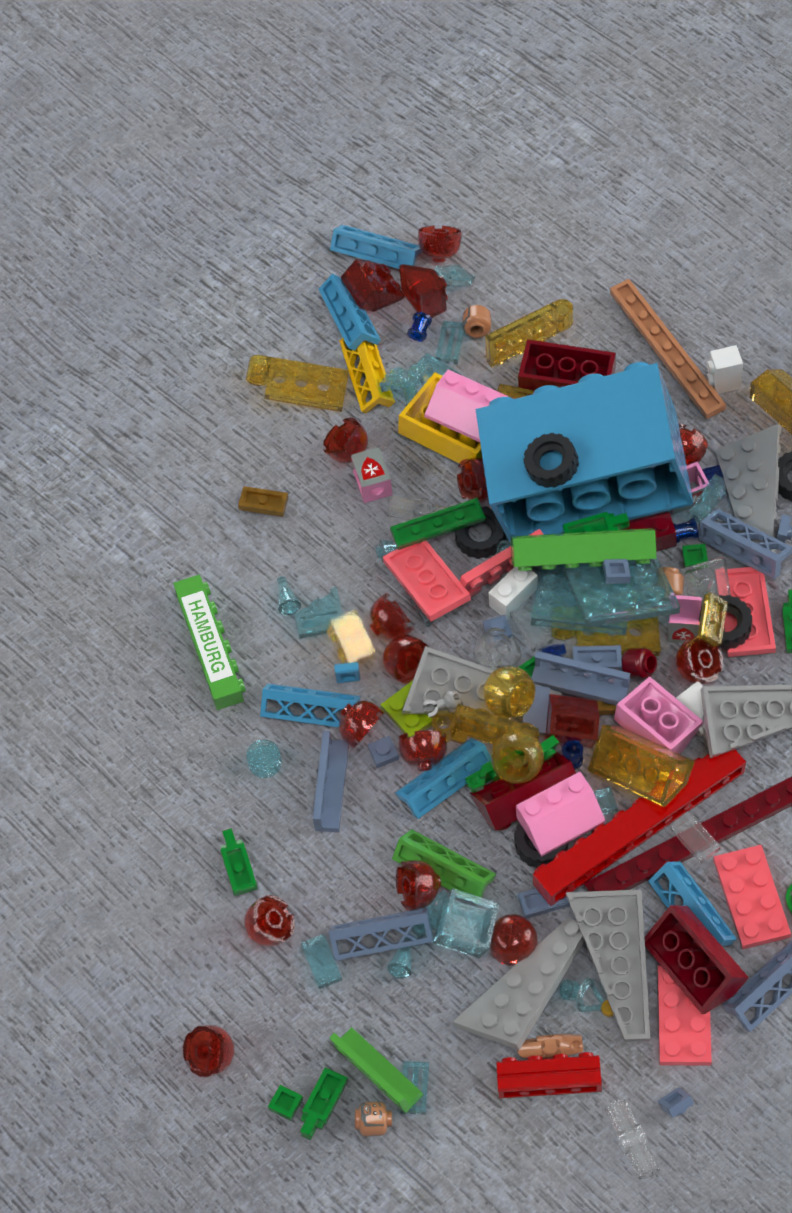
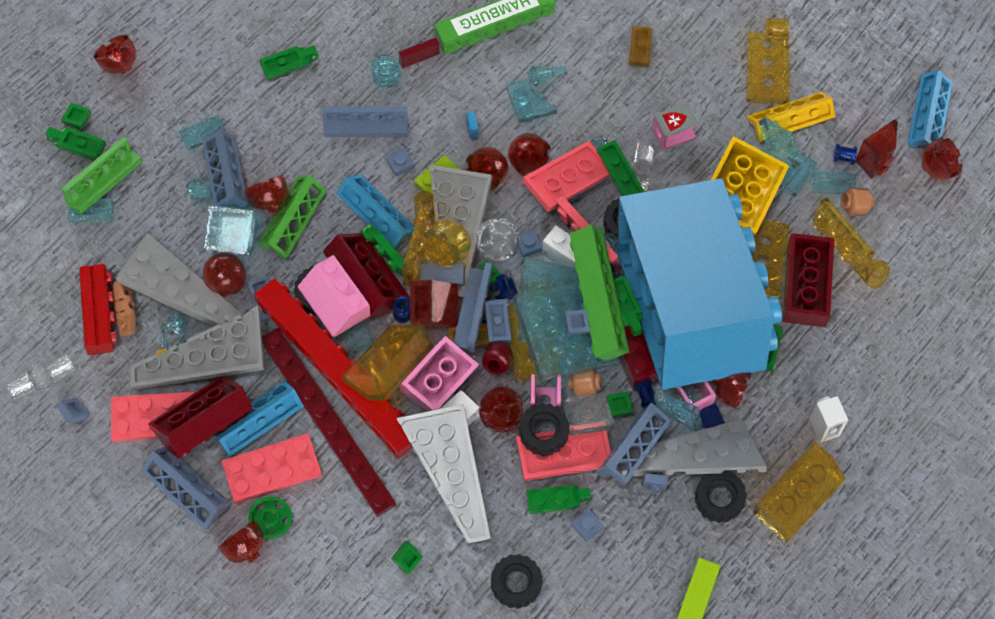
camera: 75 degrees right, 5 degrees up
clear red cylinder [244,895,295,947] -> none
dark azure fence [260,683,361,729] -> none
dark azure fence [319,274,381,351] -> none
clear red cylinder [323,417,368,464] -> none
clear yellow brick [327,609,375,663] -> none
clear red cylinder [339,700,385,748] -> none
clear red slope [341,259,405,312] -> none
nougat head [355,1102,392,1136] -> none
clear red cylinder [398,730,447,771] -> none
light grey arm [423,690,462,718] -> none
bright pink slope [425,370,508,442] -> none
clear light blue plate [433,265,475,286] -> none
clear yellow wheel [491,730,544,784] -> none
black tyre [523,433,579,488] -> none
green plate [531,735,559,763] -> none
nougat plate [610,279,726,419] -> none
clear tile [669,811,721,864] -> none
clear yellow plate [698,592,728,646] -> none
none -> dark red tile [399,38,439,69]

